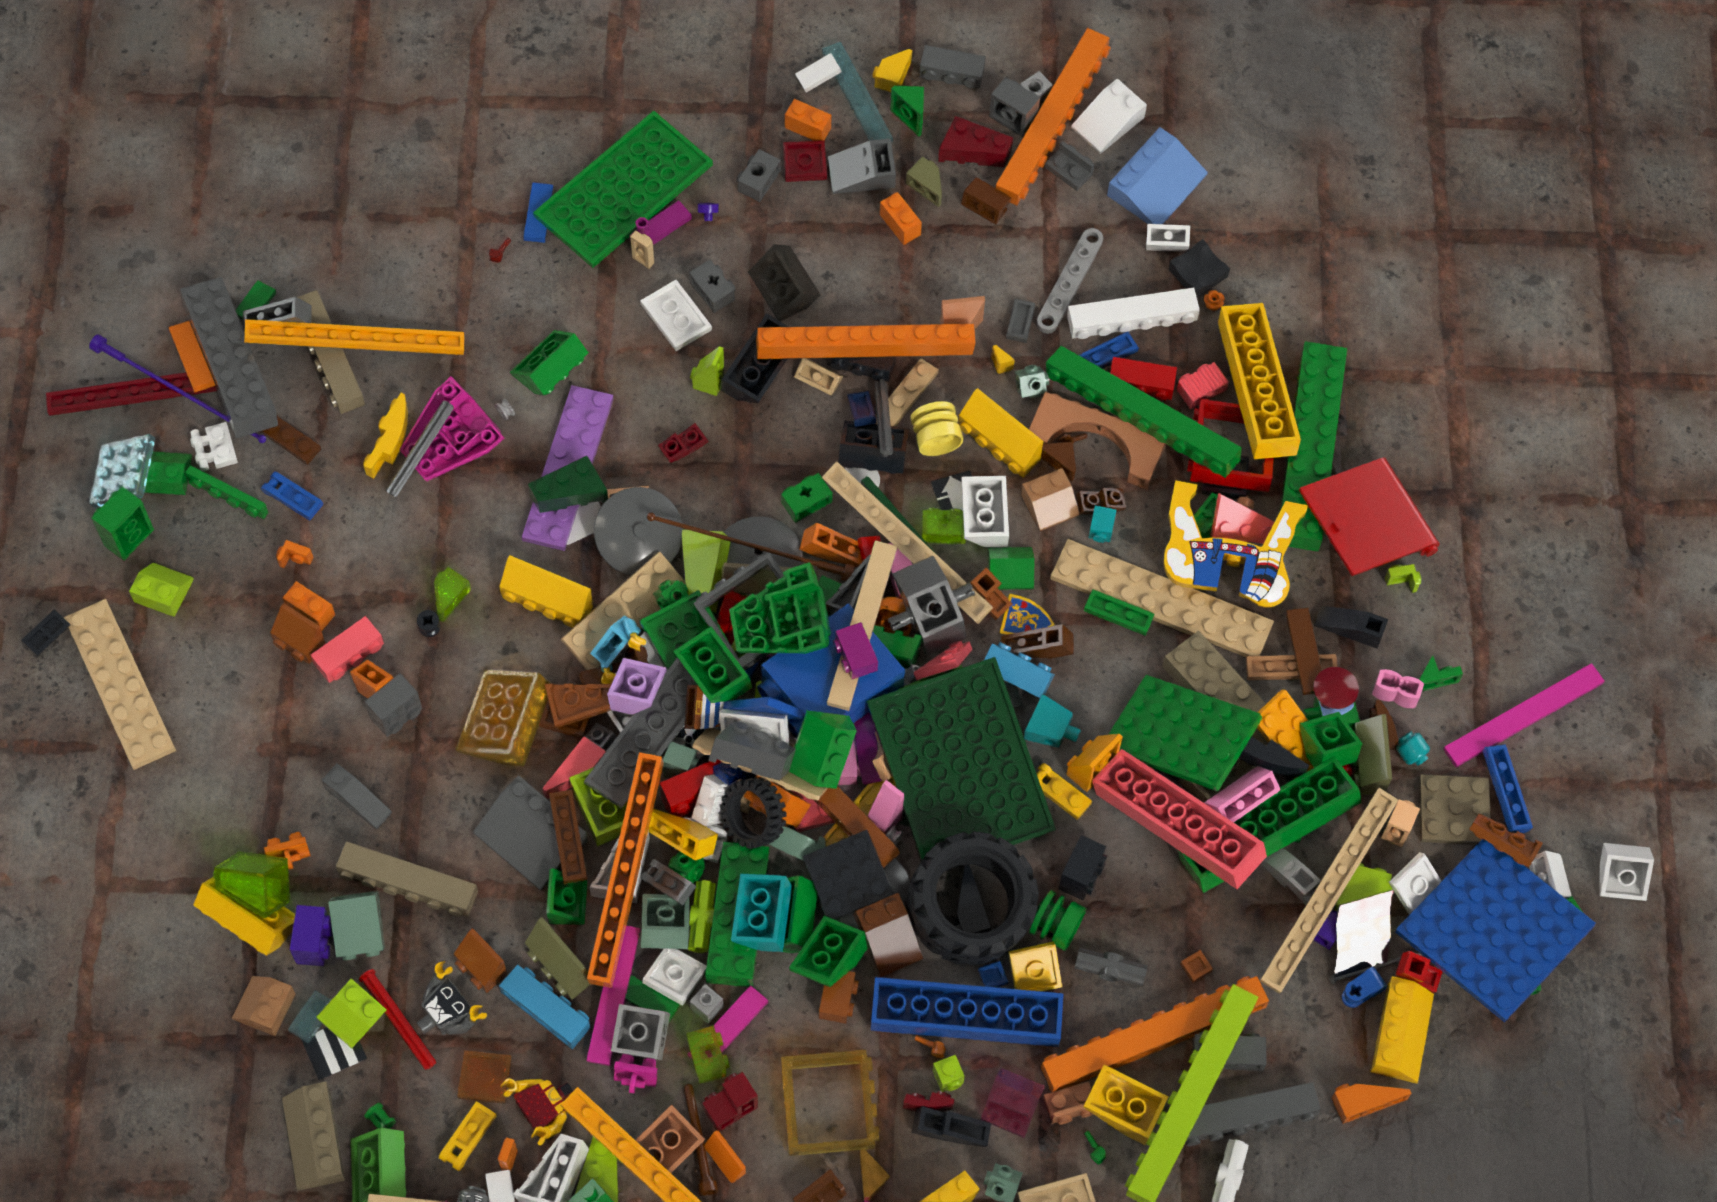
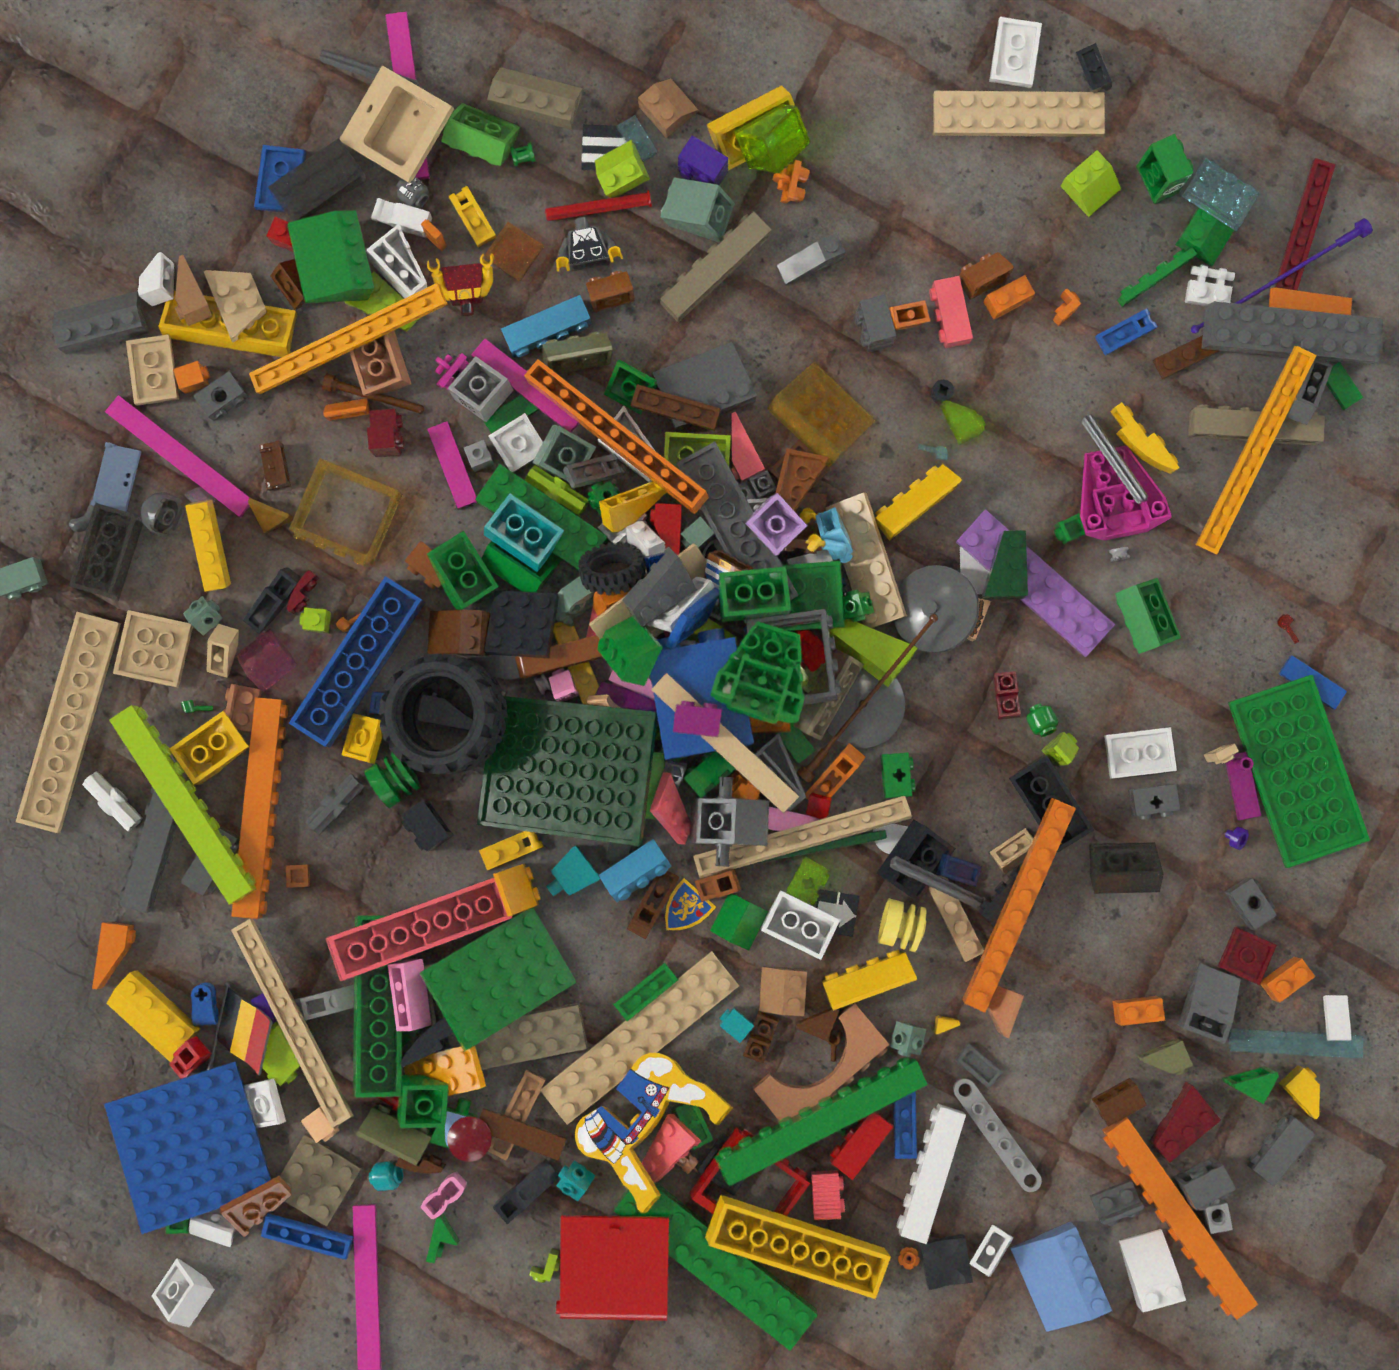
camera: 120 degrees right, 20 degrees up
clear neon green brick [686,1026,730,1084] -> none
none -> tan slope [207,624,239,678]
none -> teal brick [556,1160,596,1202]
none -> clear light blue hand [918,444,948,460]
none -> white plate [989,17,1042,88]
none -> green head [1026,703,1059,737]
none -> green bracket [1054,513,1085,545]

